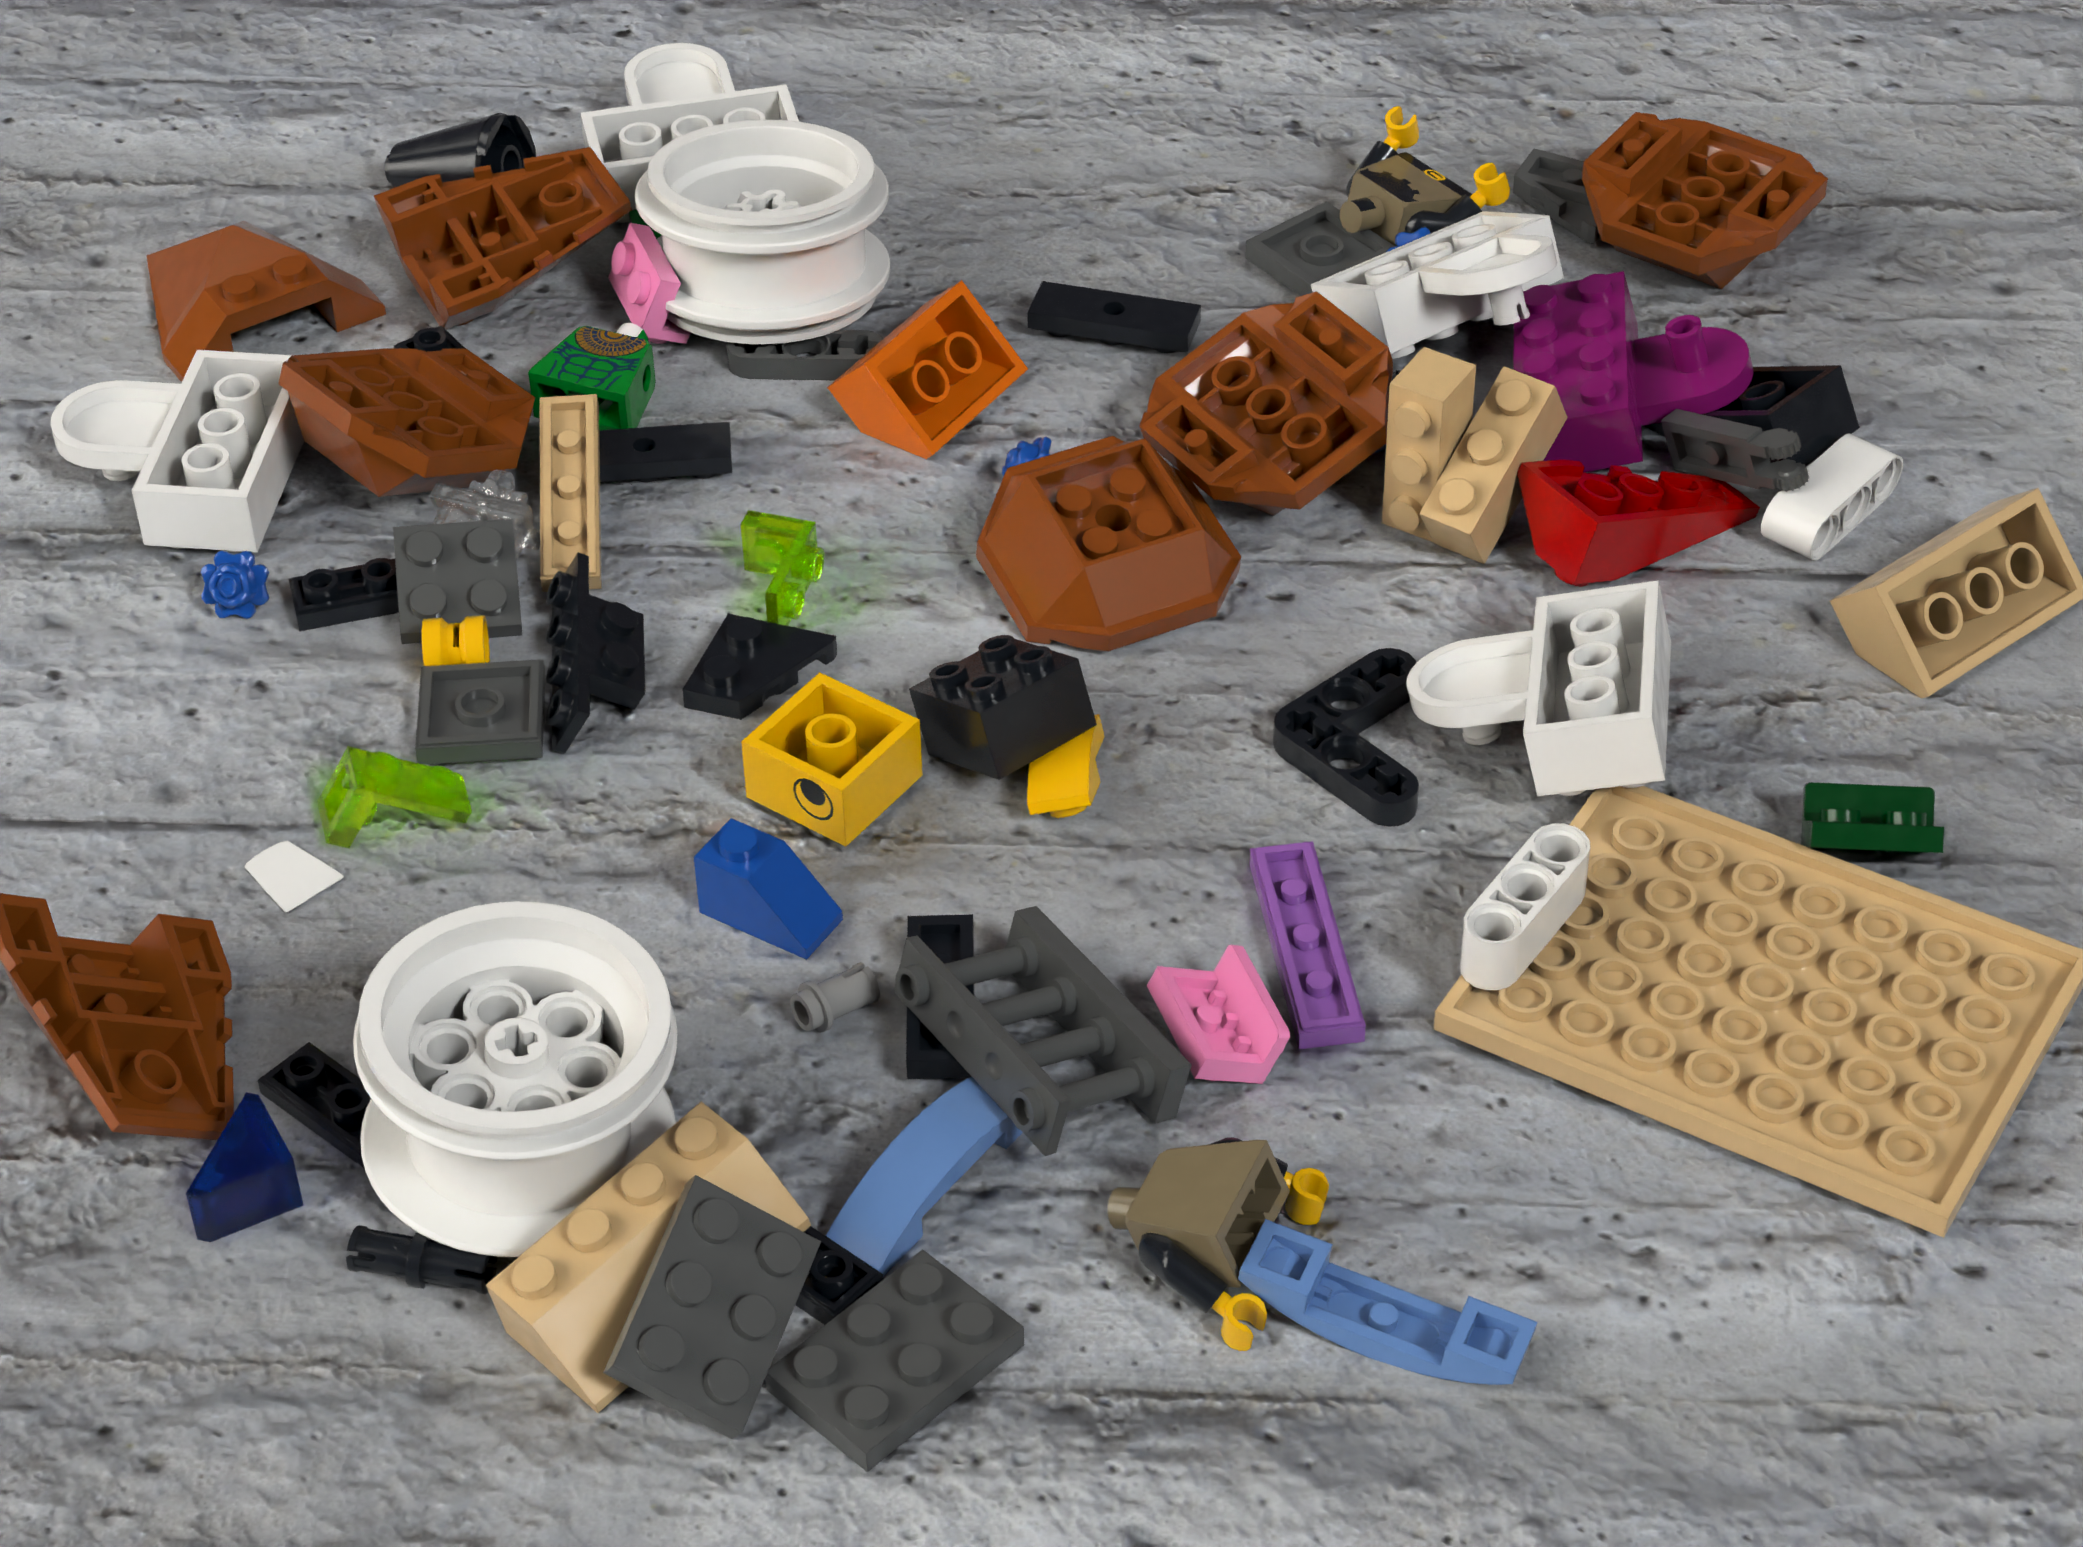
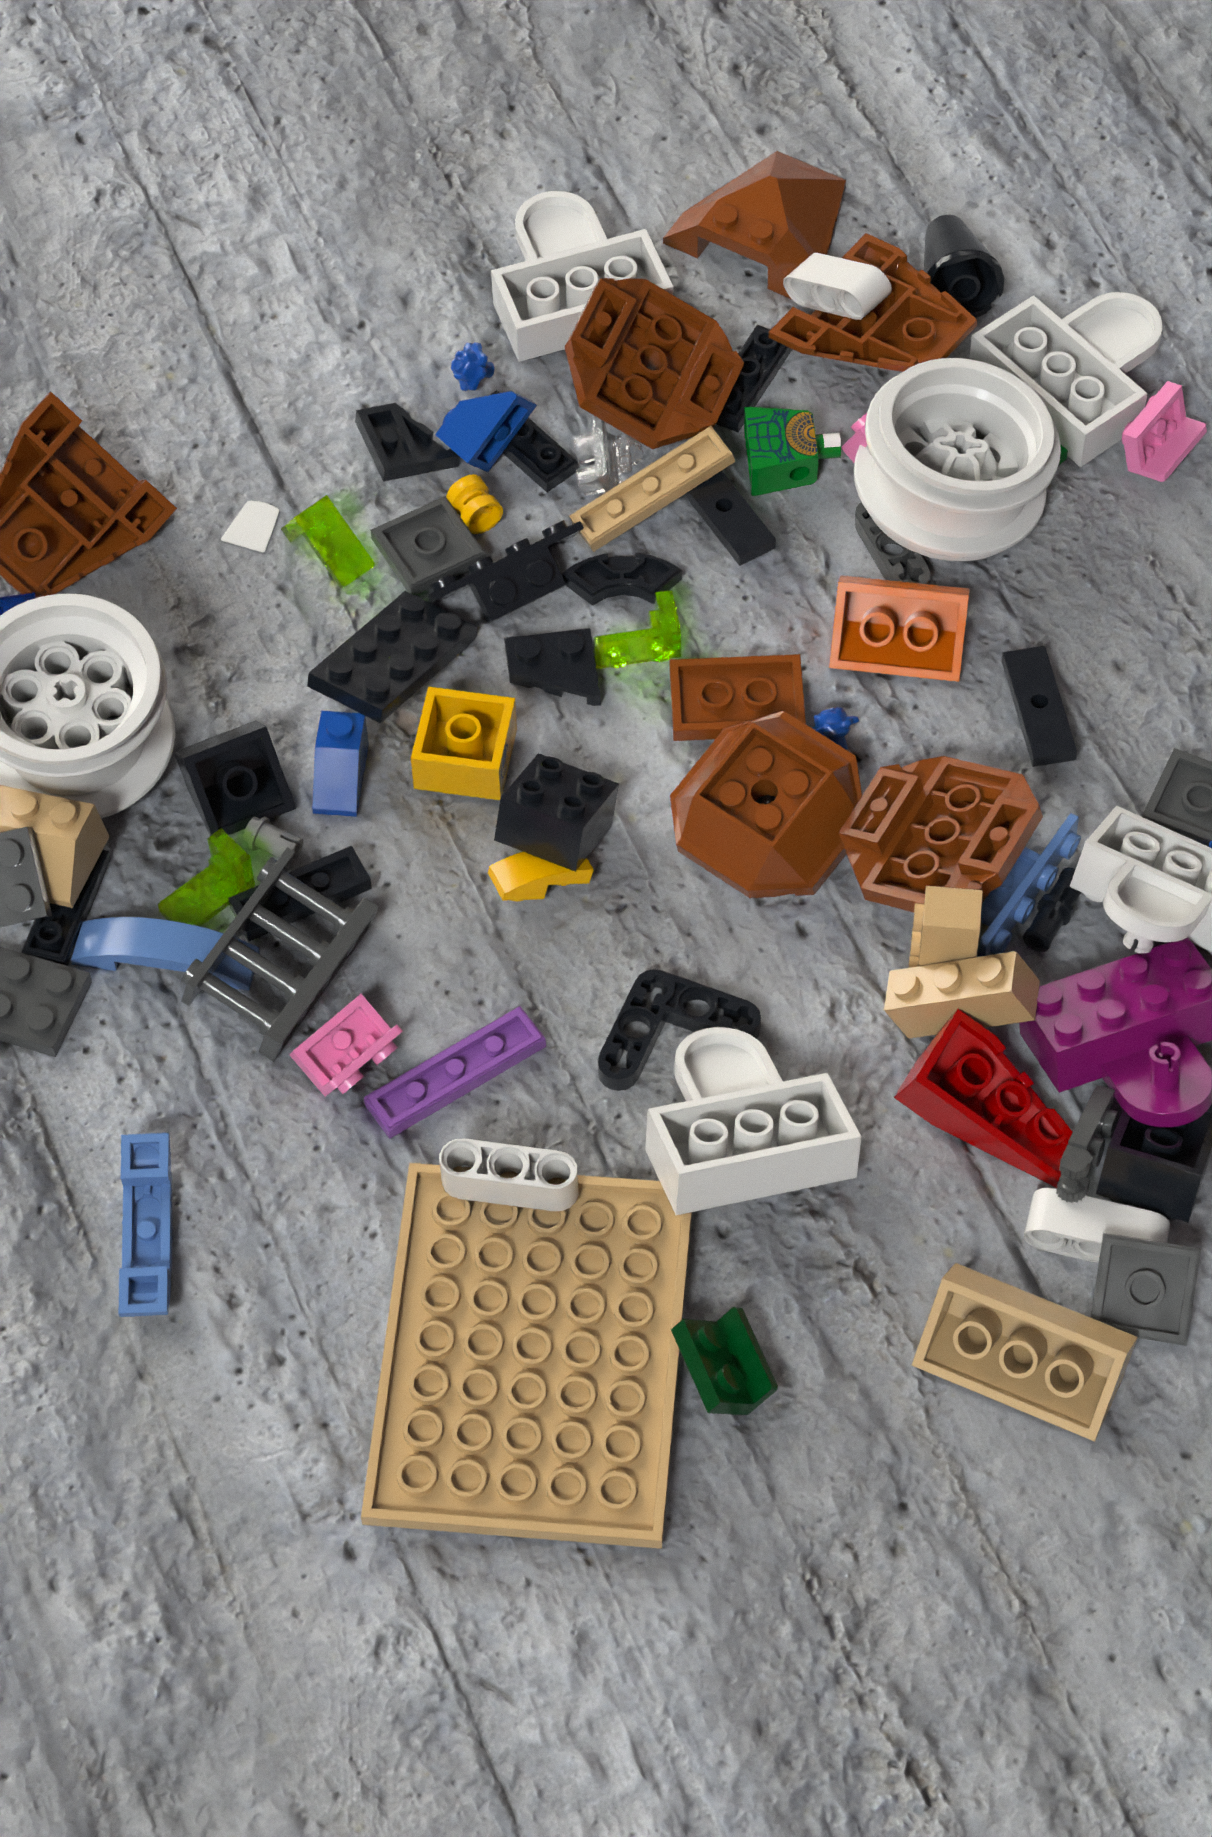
camera: 65 degrees right, 15 degrees up
dark grey plate [393,519,522,644] -> none
dark tan torso [1107,1137,1329,1351] -> none
none -> clear neon green bracket [158,828,255,927]
none -> black slope [174,720,296,841]
none -> black plate [307,591,477,724]
none -> black wing [355,403,460,482]
none -> blue slope [435,391,537,472]
none -> black tile [561,553,682,606]
none -> dark orange plate [669,654,806,741]
none -> white beam [783,253,892,320]
none -> dark grey tile [1090,1233,1201,1346]
none -> bright pink bracket [1122,381,1207,482]

